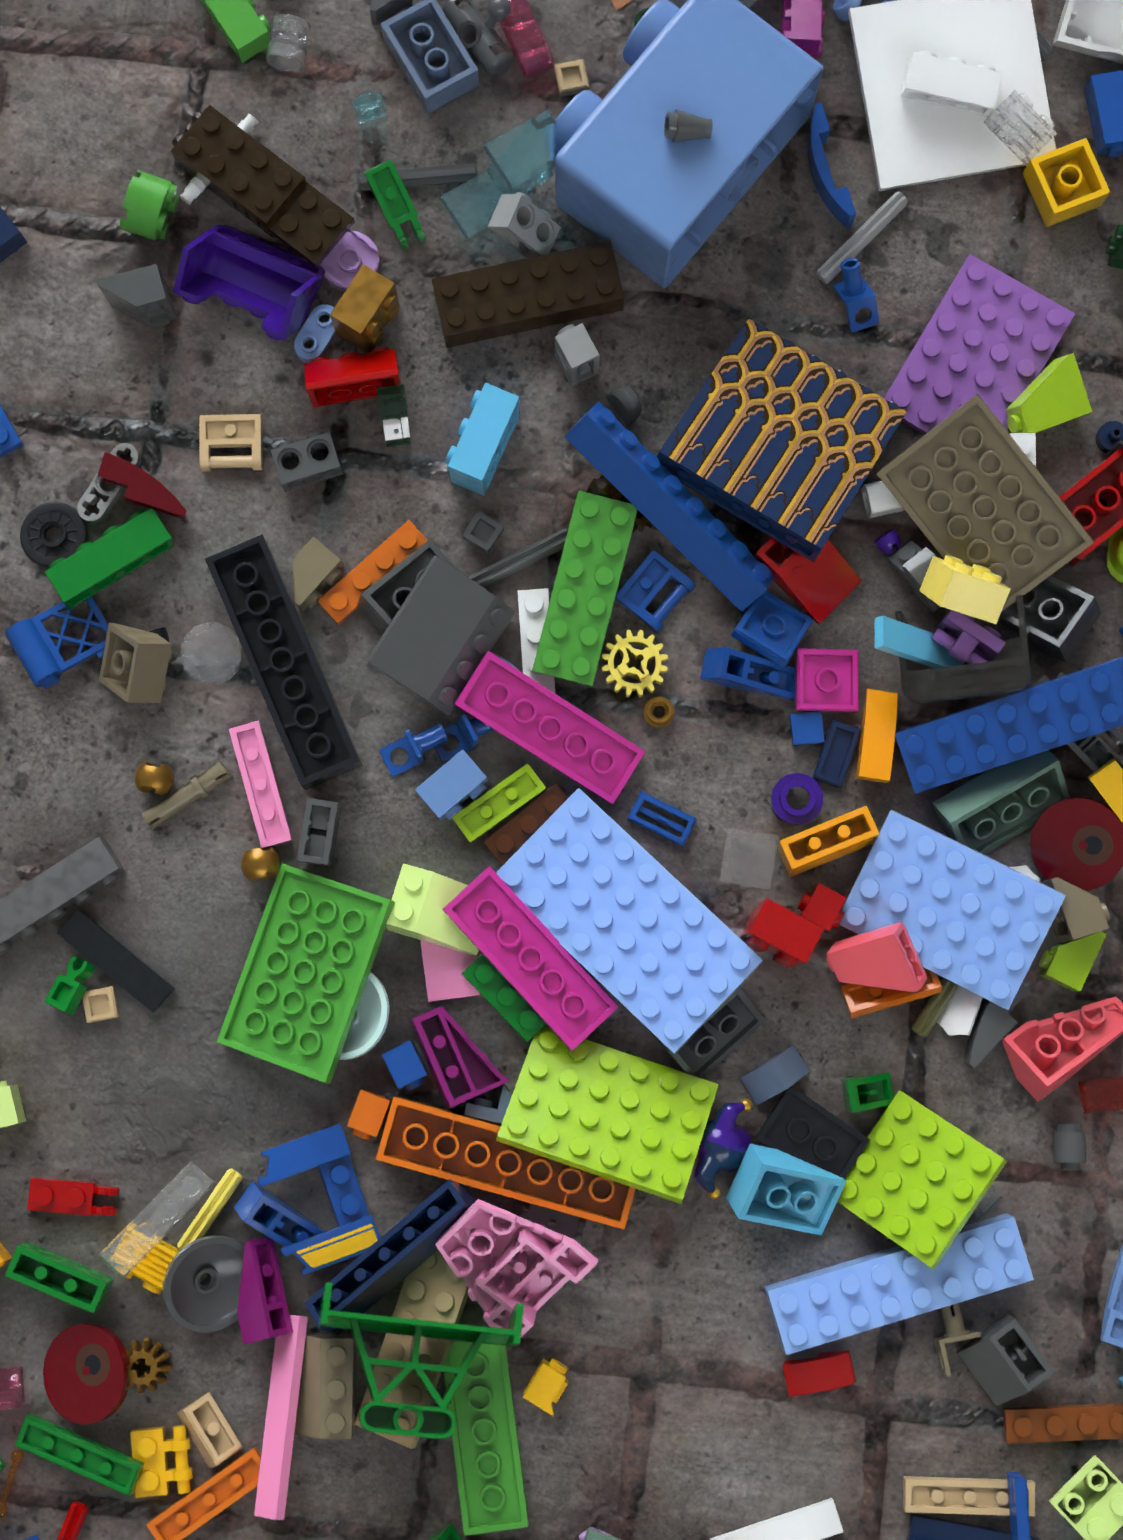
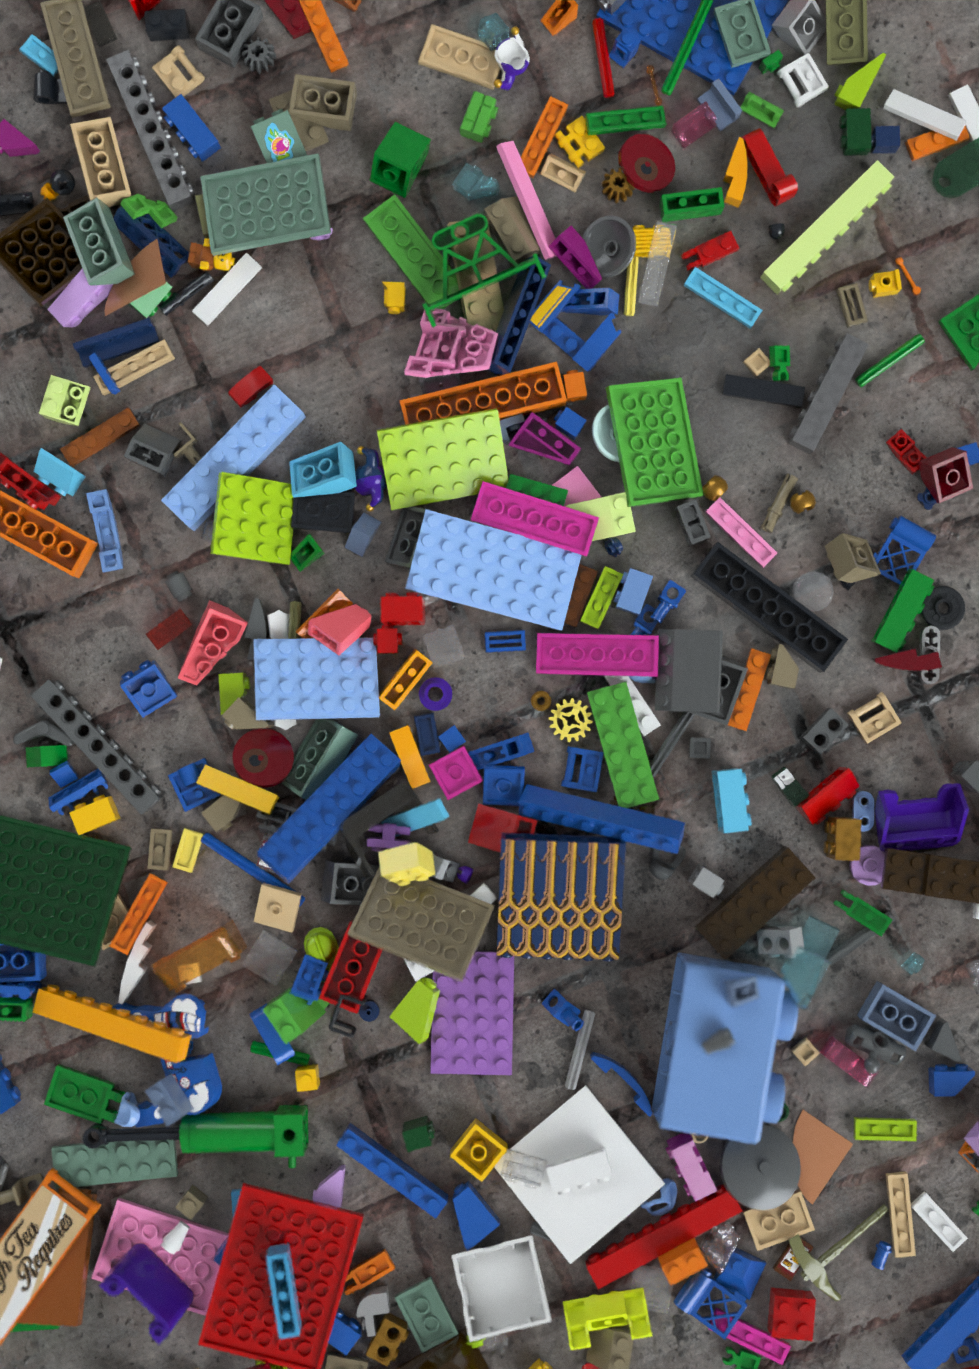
camera: 150 degrees right, 5 degrees up
none -> clear light blue slope [453,163,500,200]
none -> dark blue plate [604,537,623,558]
none -> medium azure plate [683,267,762,329]
none -> sand blue slope [723,976,759,1007]

